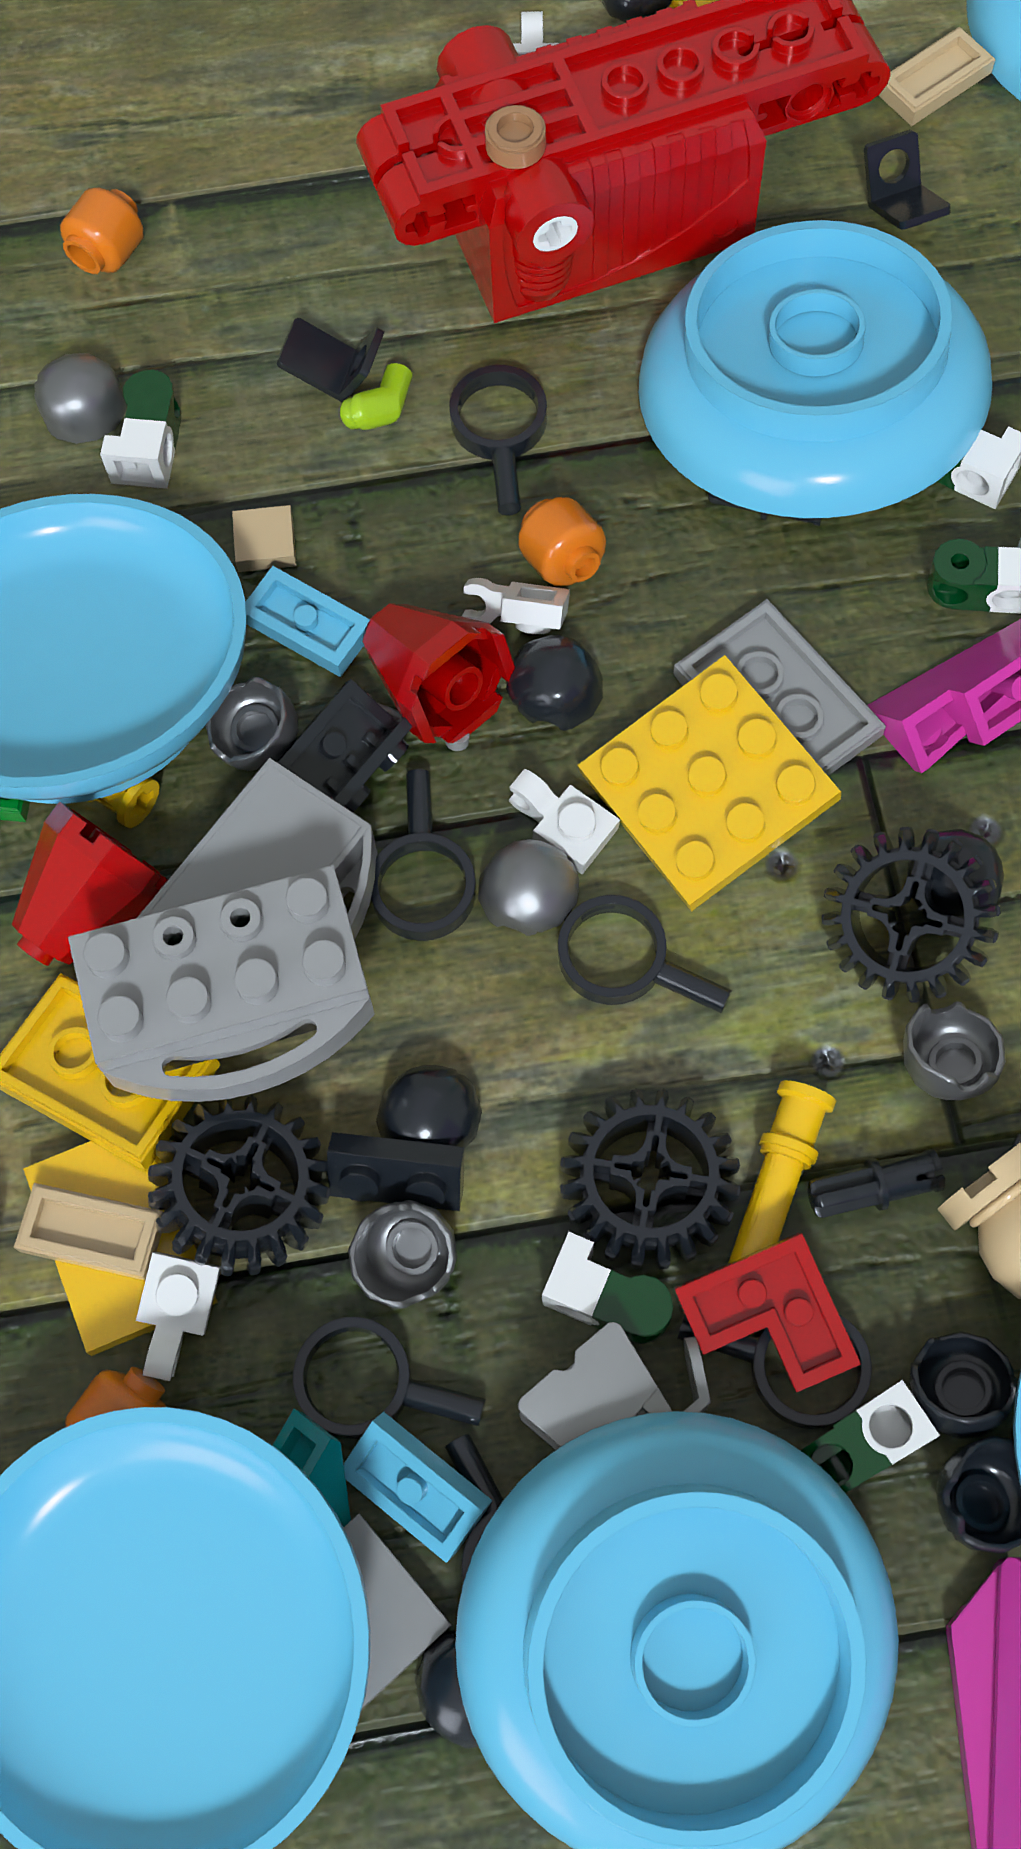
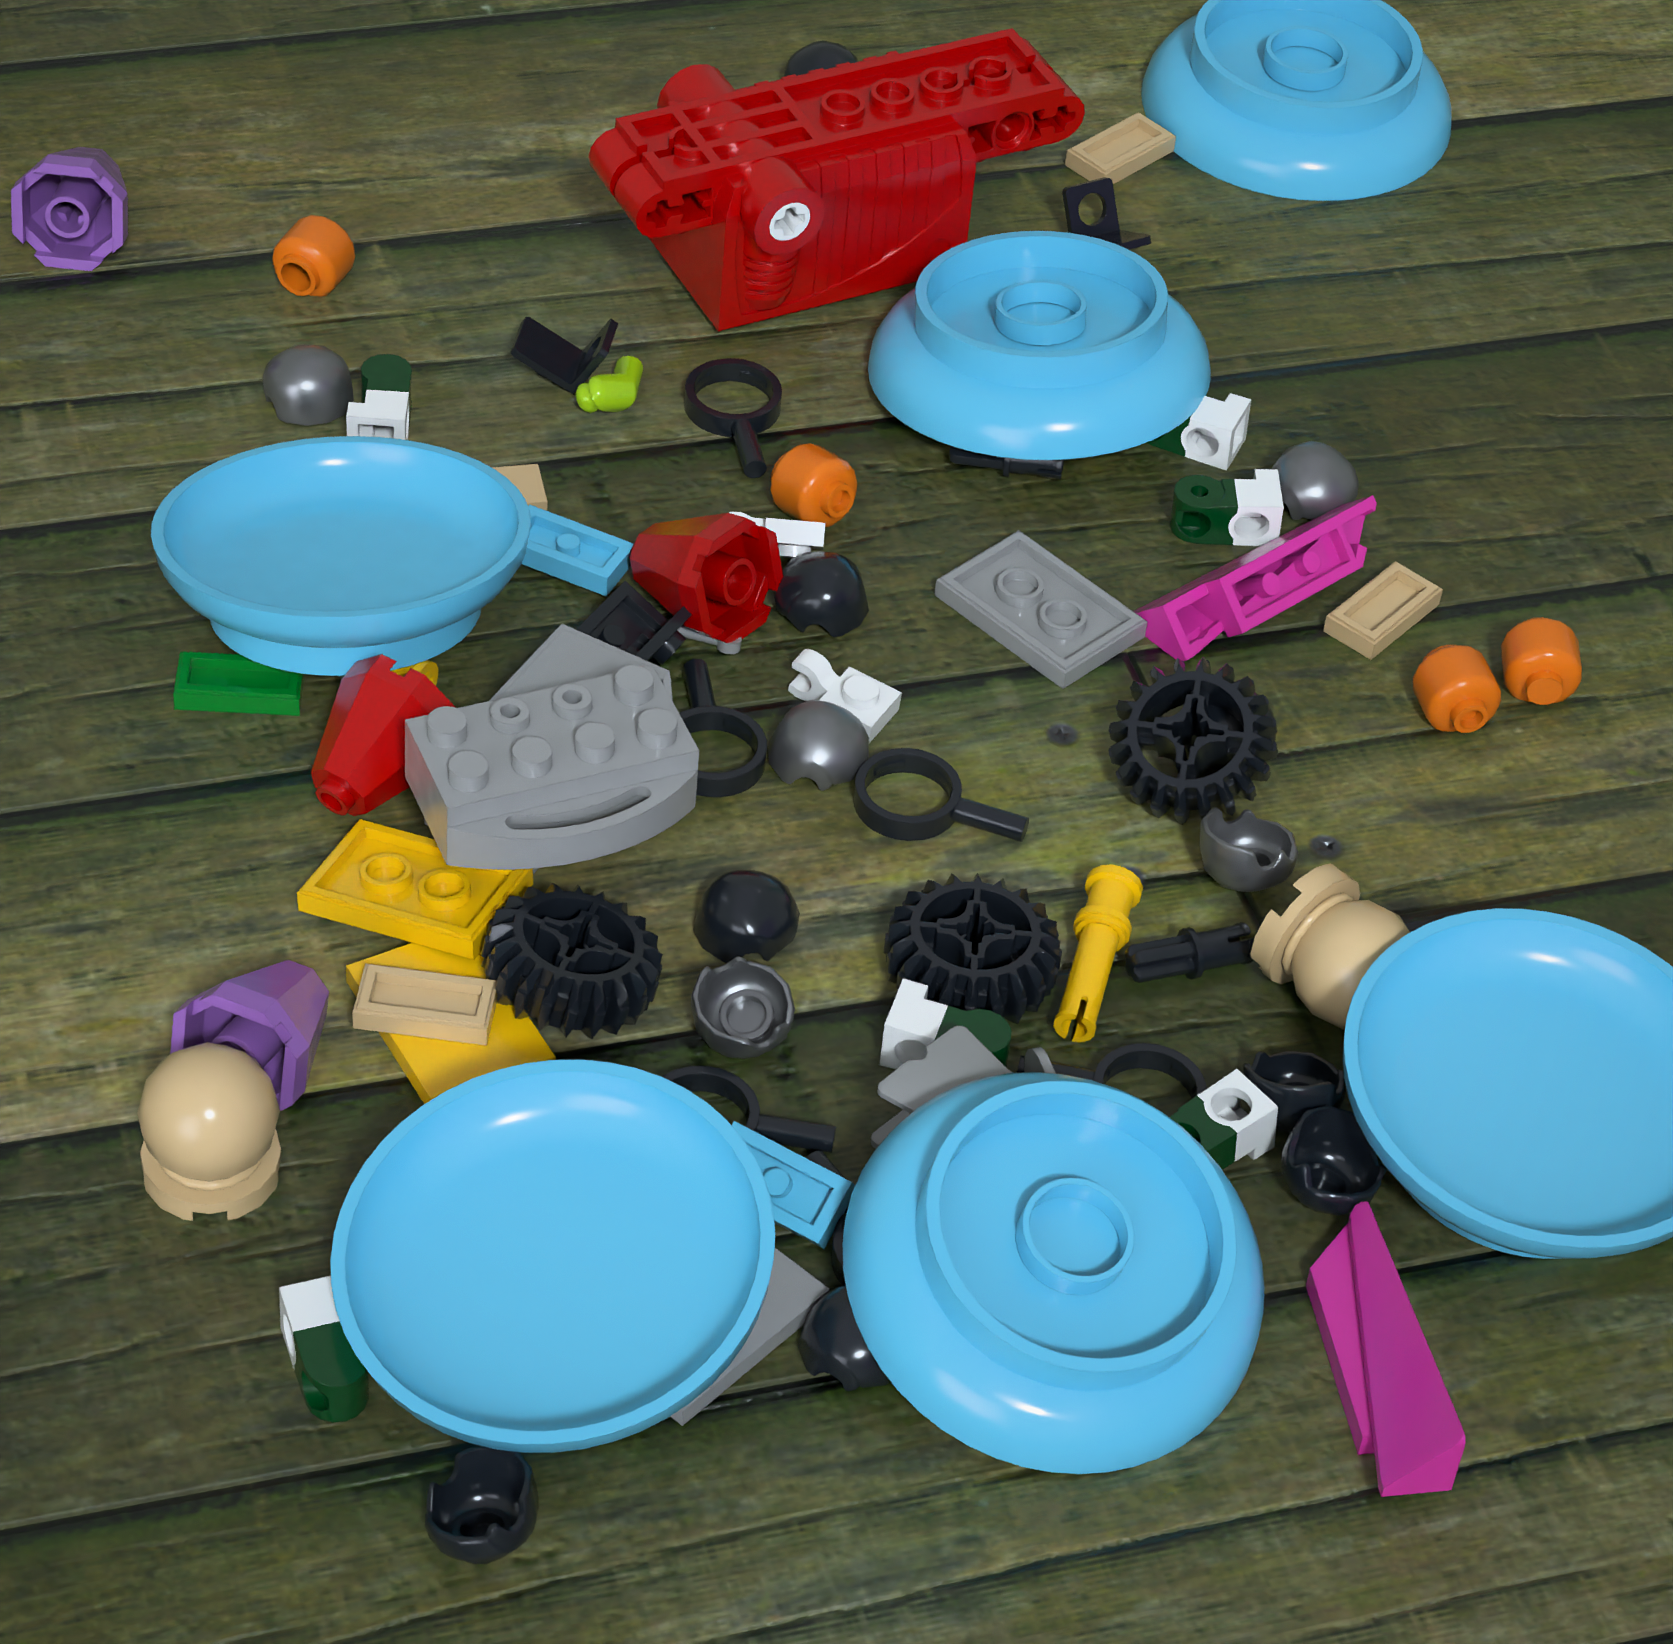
camera: 15 degrees left, 25 degrees down
white plate [136,1251,221,1381] -> none
flat silver hair [206,677,298,771] -> none
black plate [327,1132,465,1211] -> none
medium nougat tile [485,105,546,169] -> none
yellow plate [578,655,841,912] -> none
red plate [674,1233,861,1392] -> none

